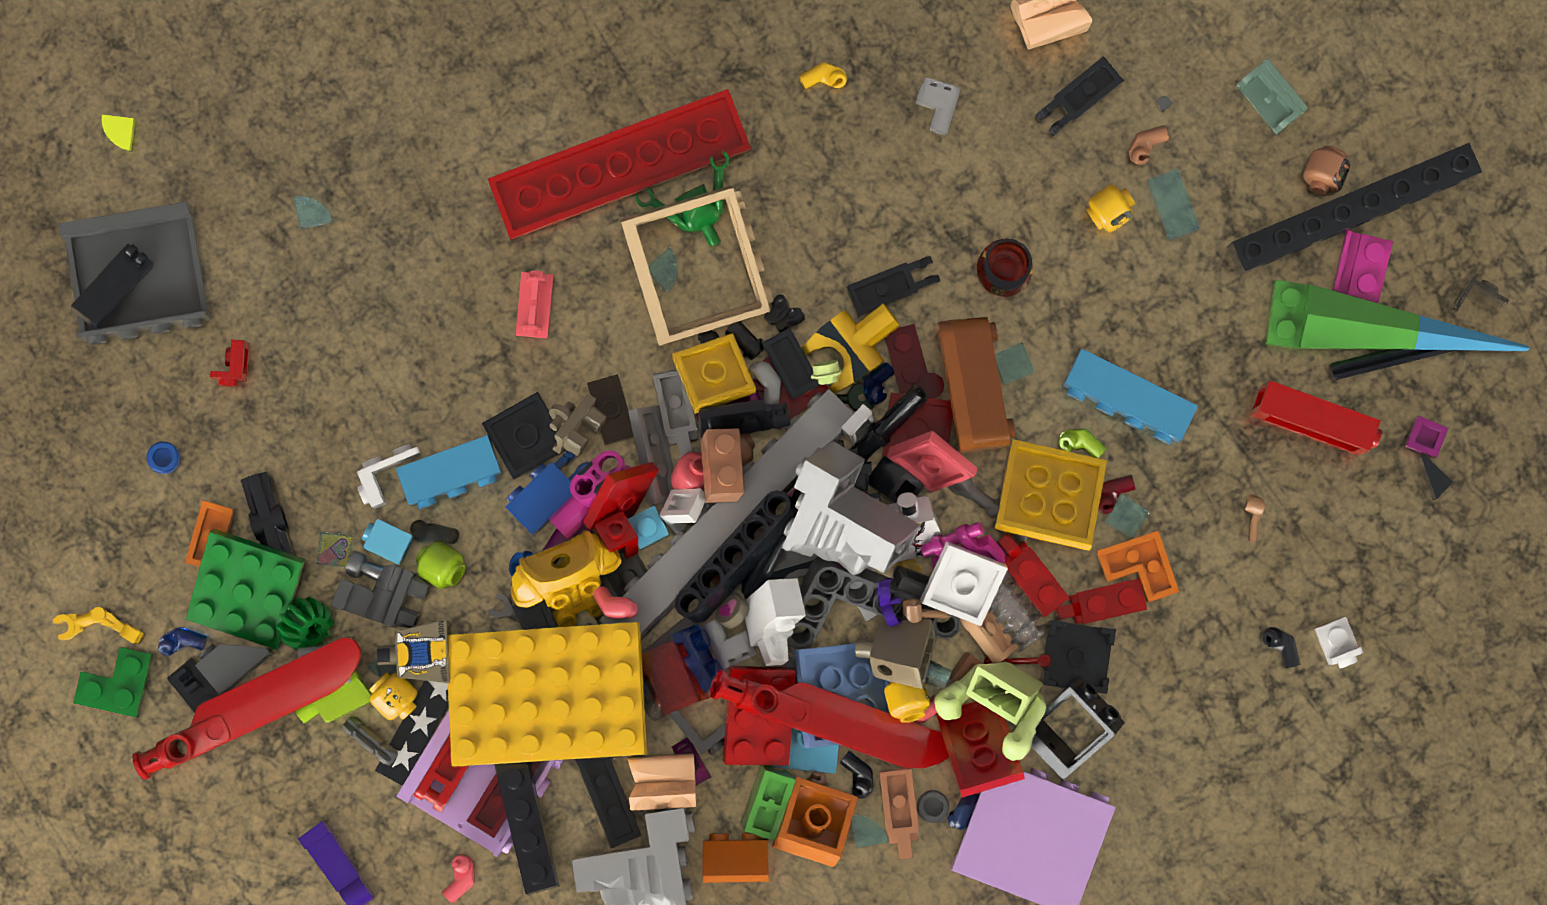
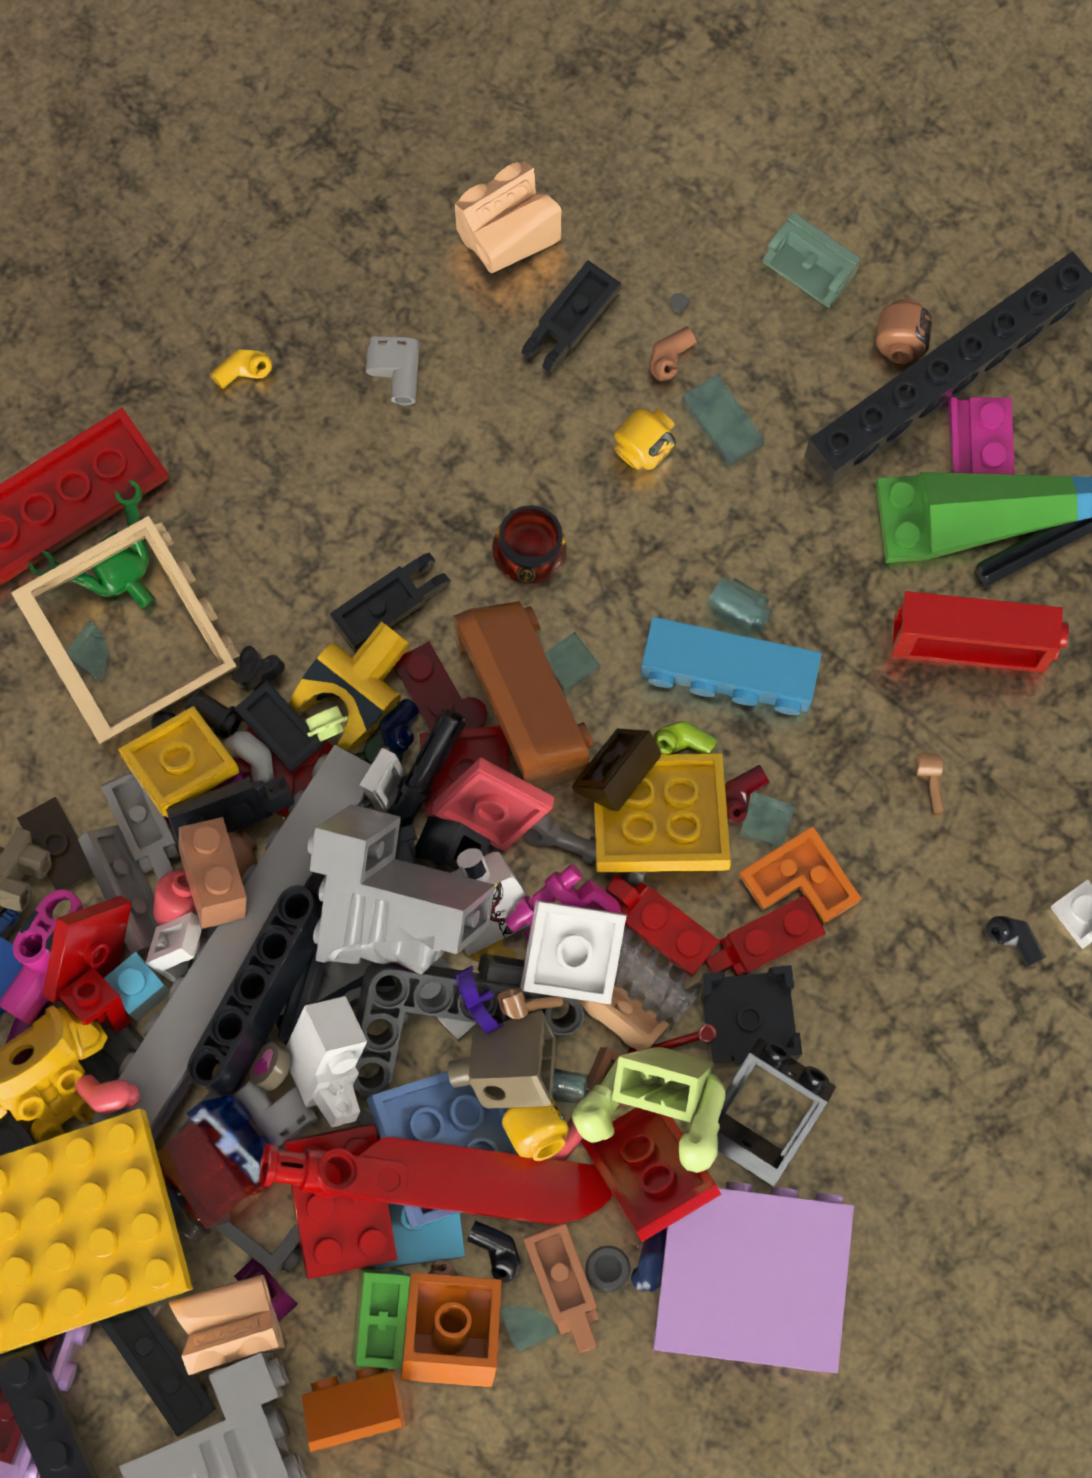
camera: 10 degrees left, 10 degrees down
none -> dark brown slope [571,728,661,811]
none -> clear light blue brick [706,576,773,635]

